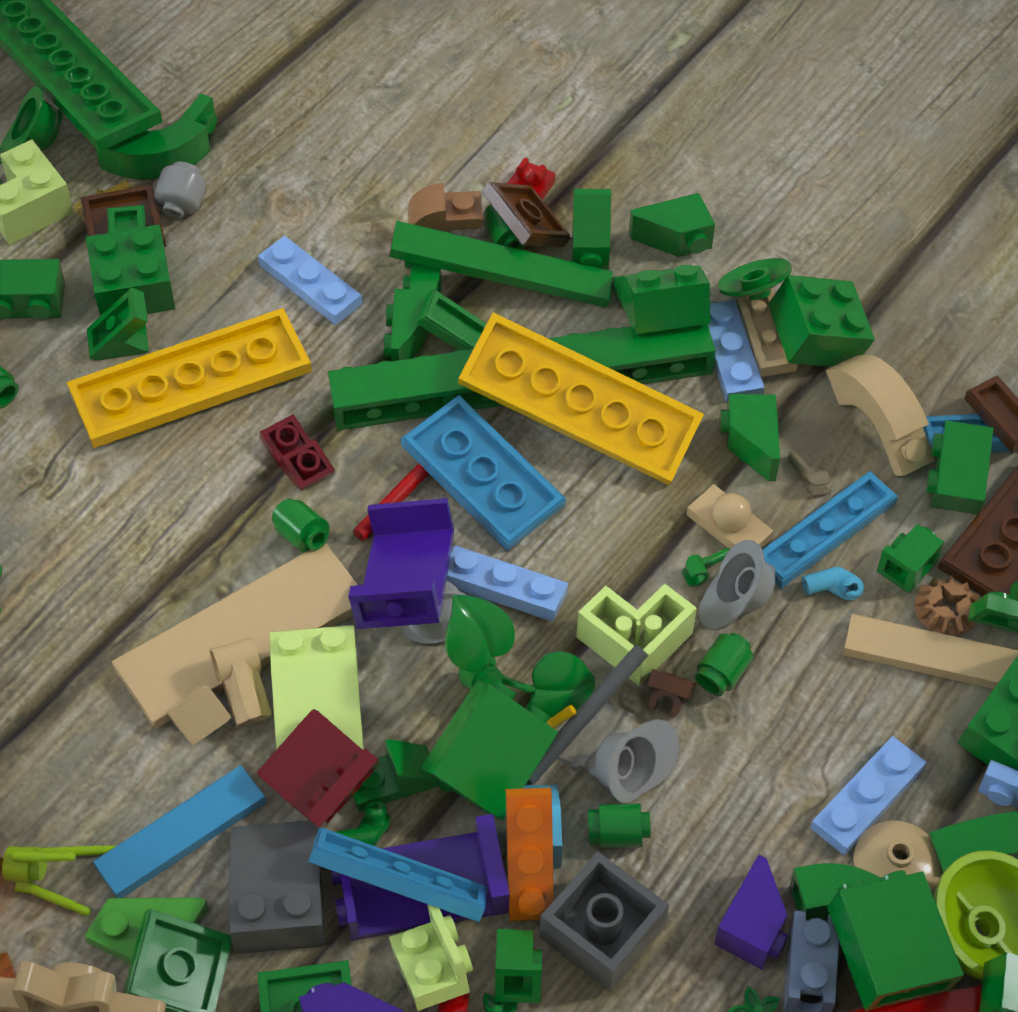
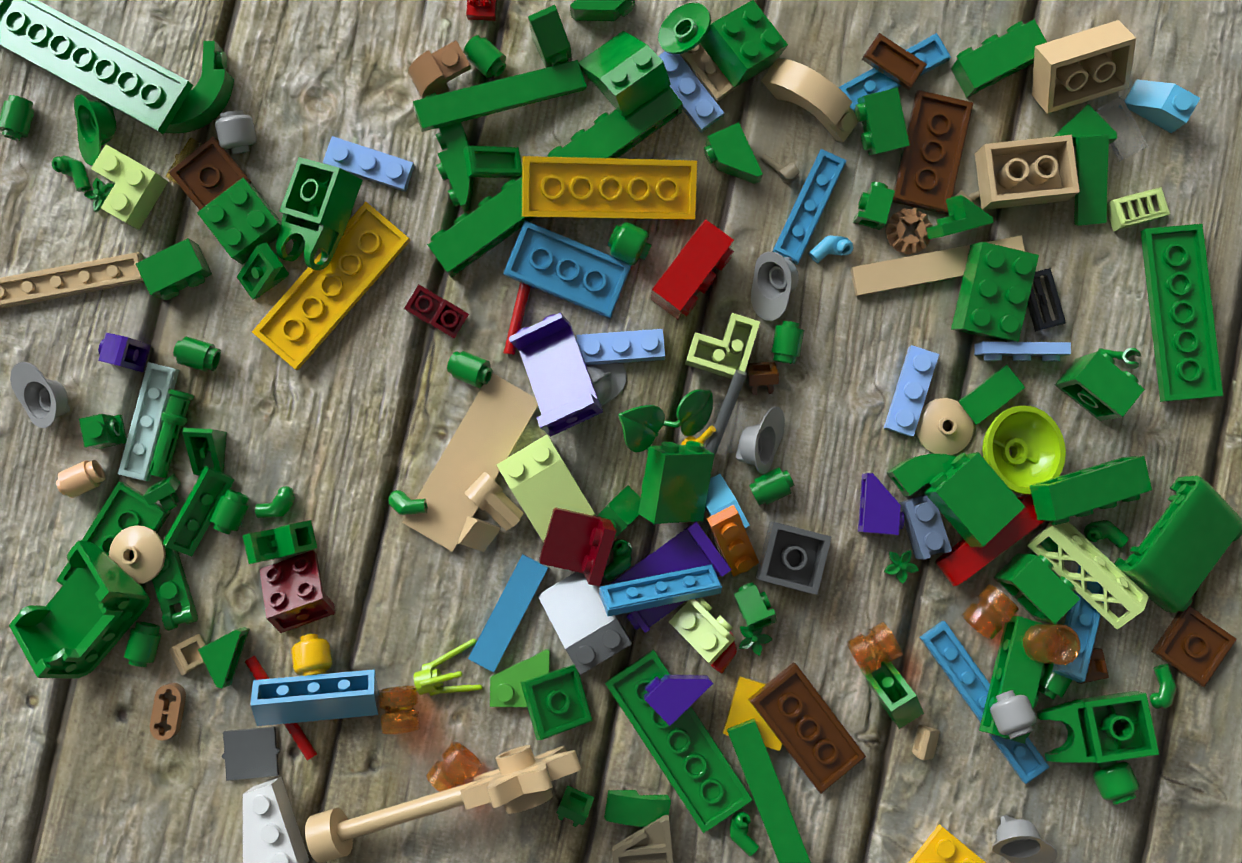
camera: 20 degrees left, 30 degrees up
green tile [107,205,146,233] -> none
reddish brown tile [481,182,571,247] -> none
green hand [682,547,730,587] -> none
tan tile [686,484,774,549] -> none
none -> green brick [276,157,363,271]
none -> green arm [388,490,428,515]
none -> green head [607,222,652,265]
none -> red brick [651,219,734,320]

